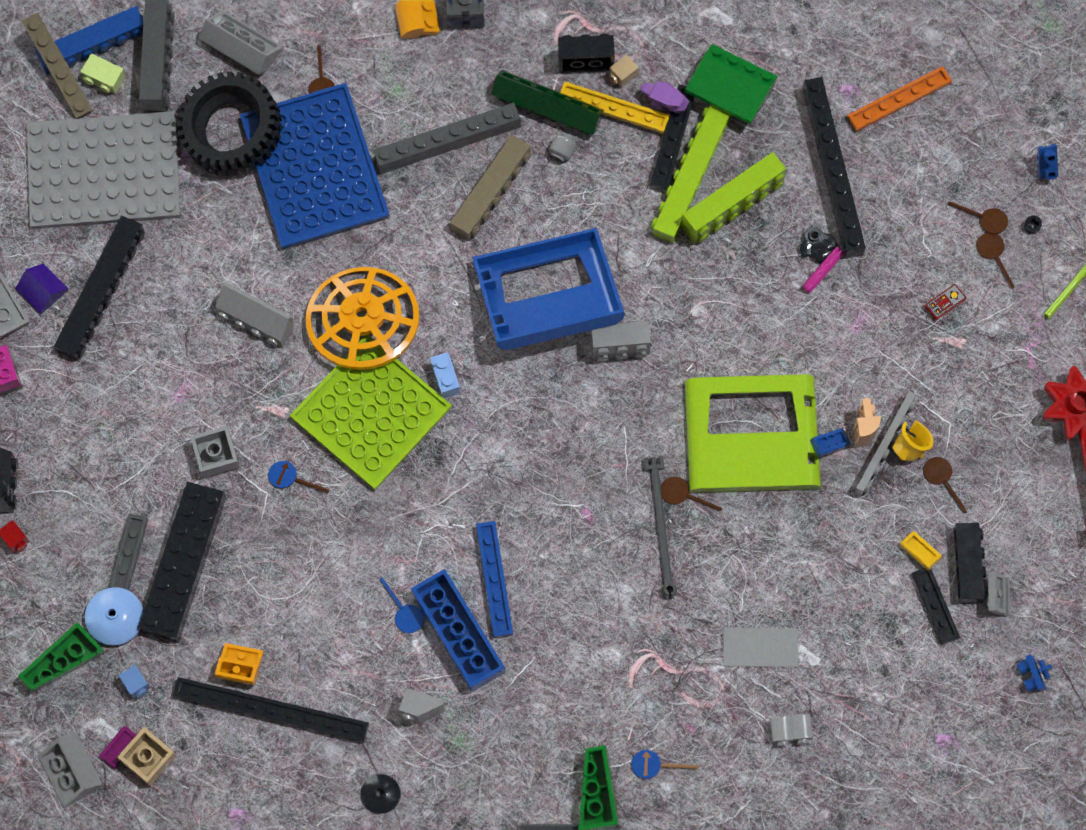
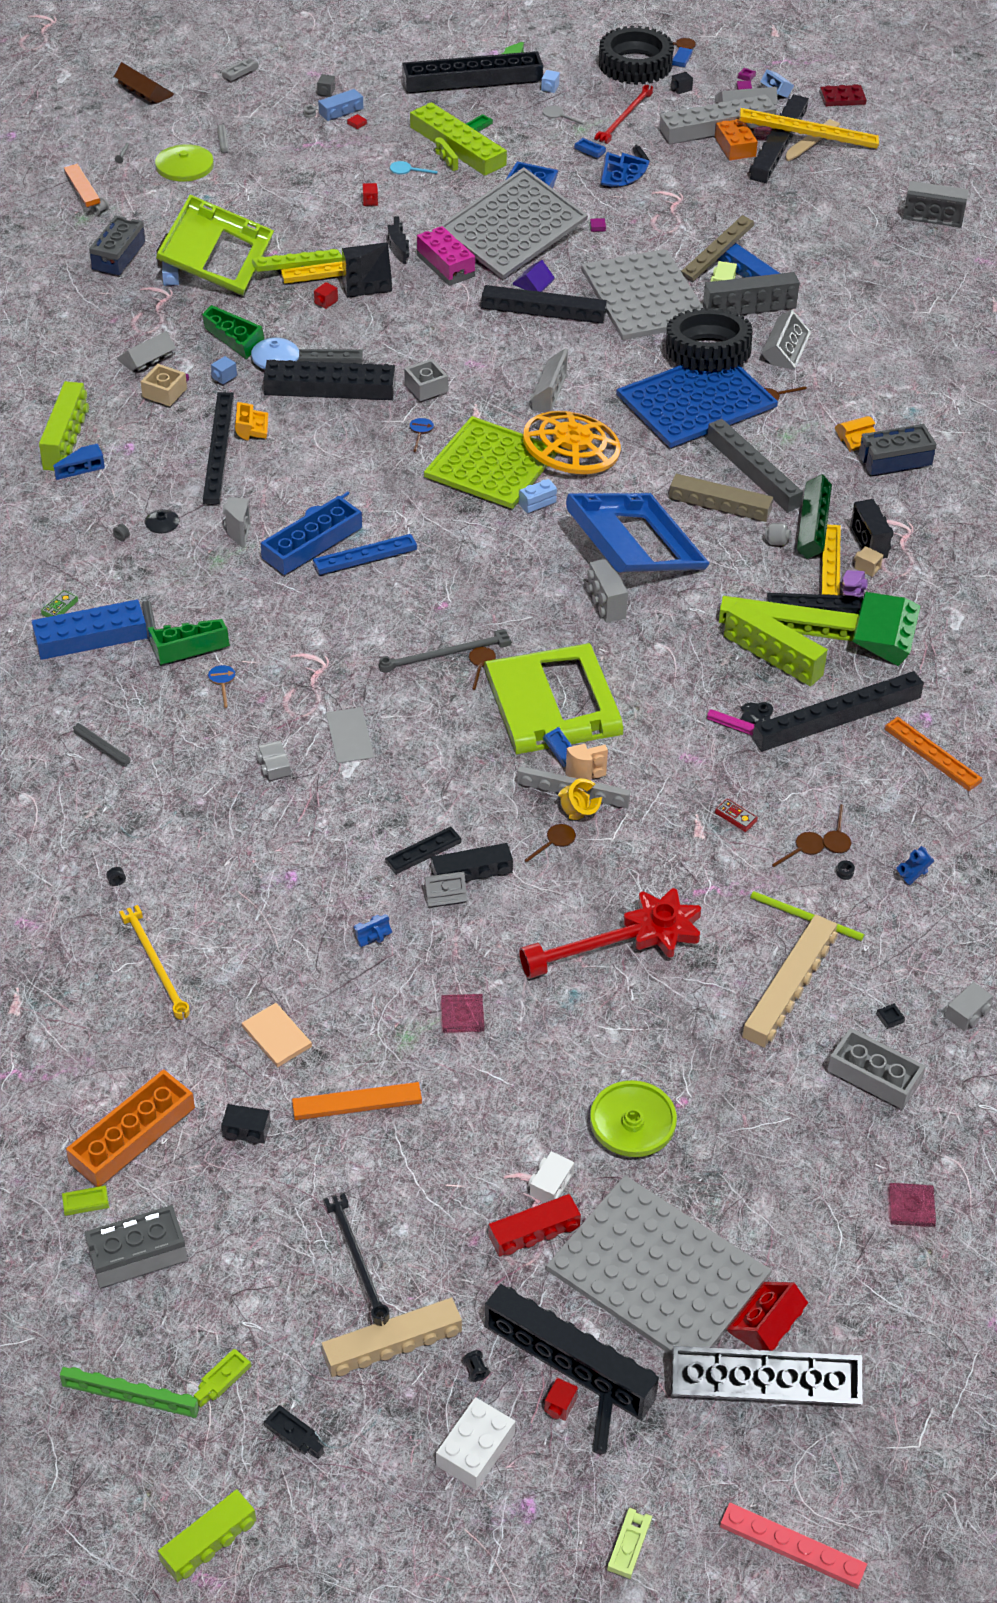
camera: 75 degrees right, 25 degrees down
yellow tile [900,531,942,571] -> none

